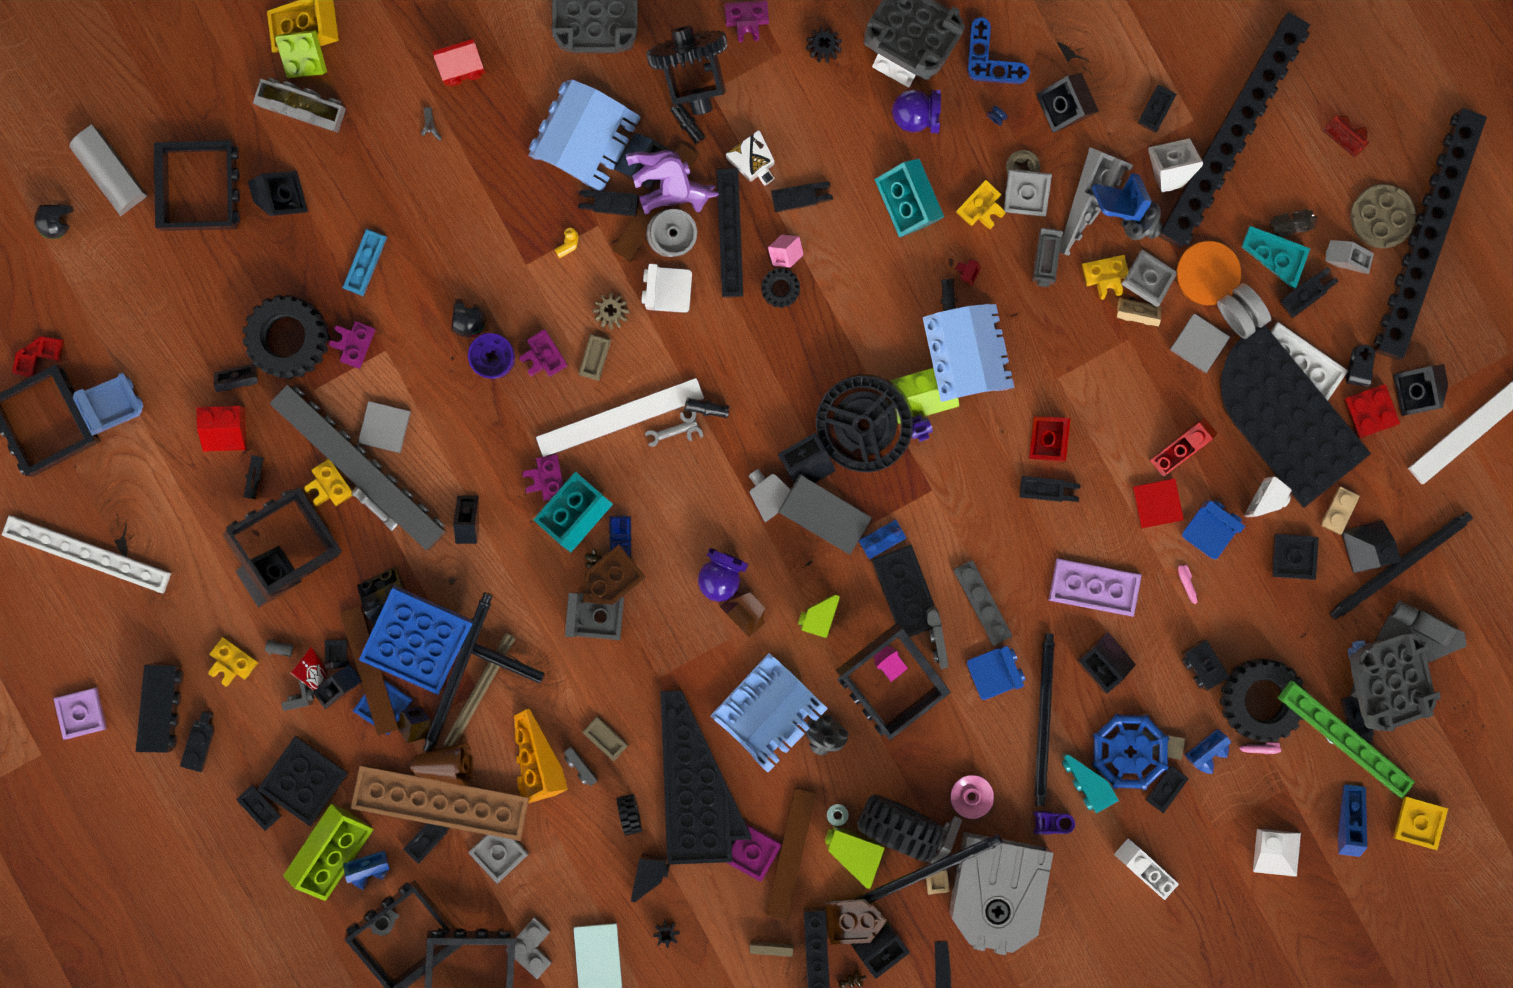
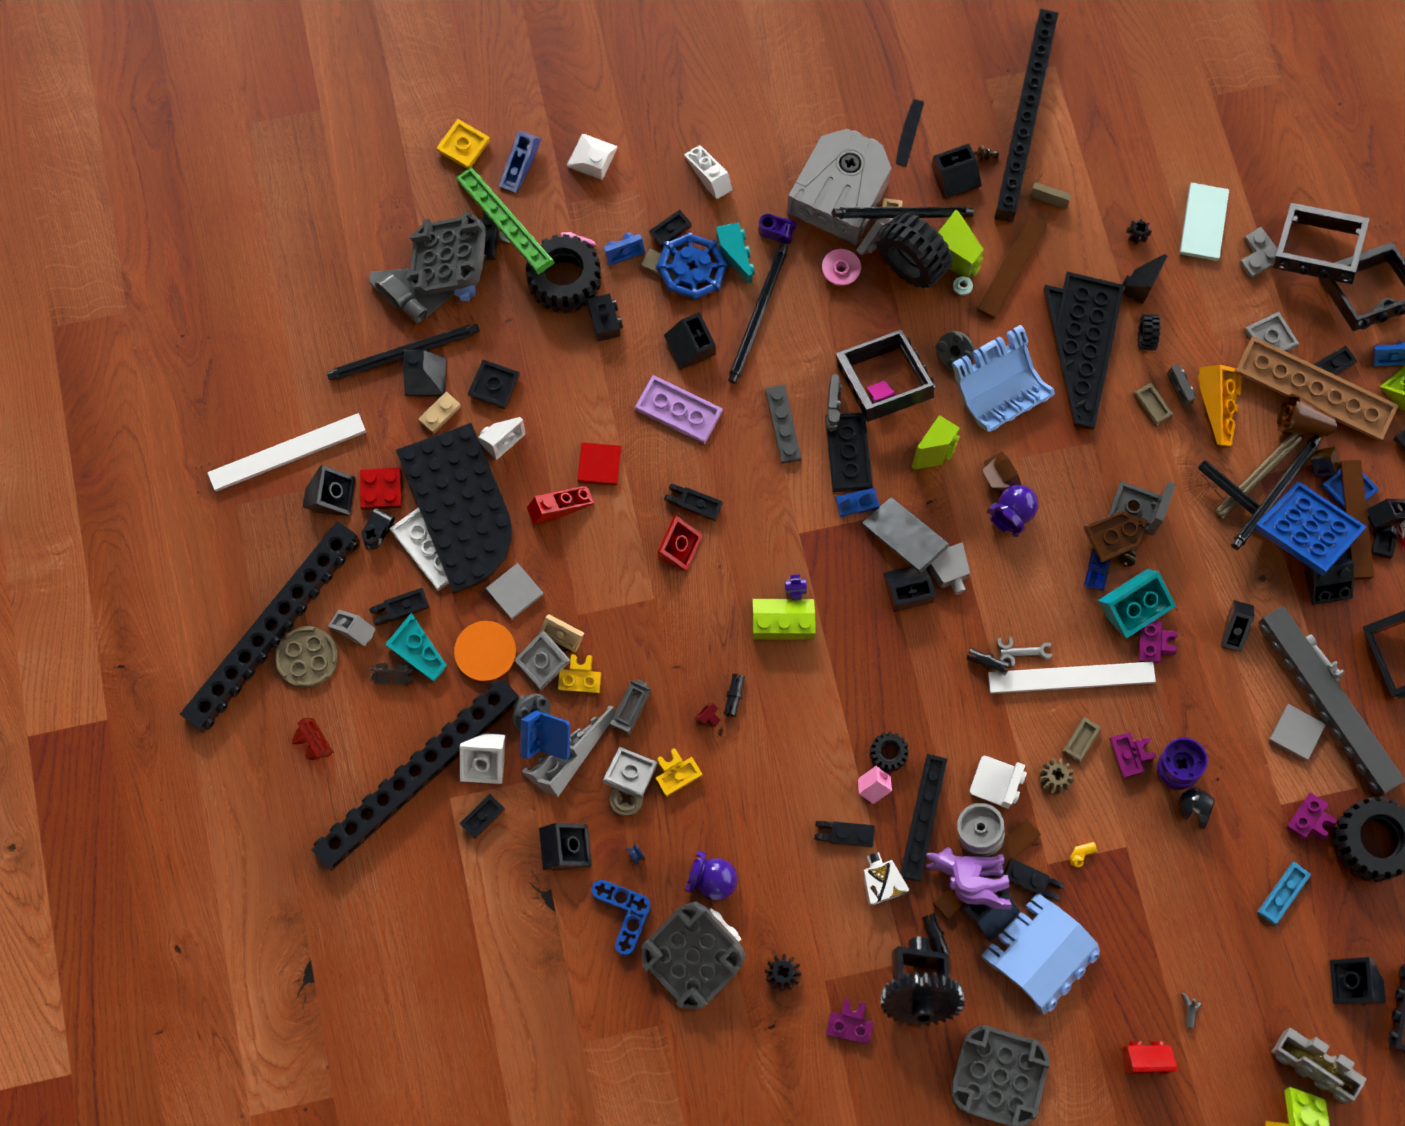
camera: 165 degrees left, 15 degrees down
yellow plate [304,459,353,506] -> none
magenta tile [726,824,782,882] -> none
black piece [816,374,914,472] -> none
reddish brown tile [825,899,888,945] -> none
teal slope [874,159,944,238] -> none
light blue hinge [923,304,1015,402] -> none
blue bracket [967,645,1026,700] -> none
bright pink piece [1178,564,1198,604] -> none
blue bracket [1182,500,1245,559] -> none
light grey wheel [1217,283,1271,339] -> none

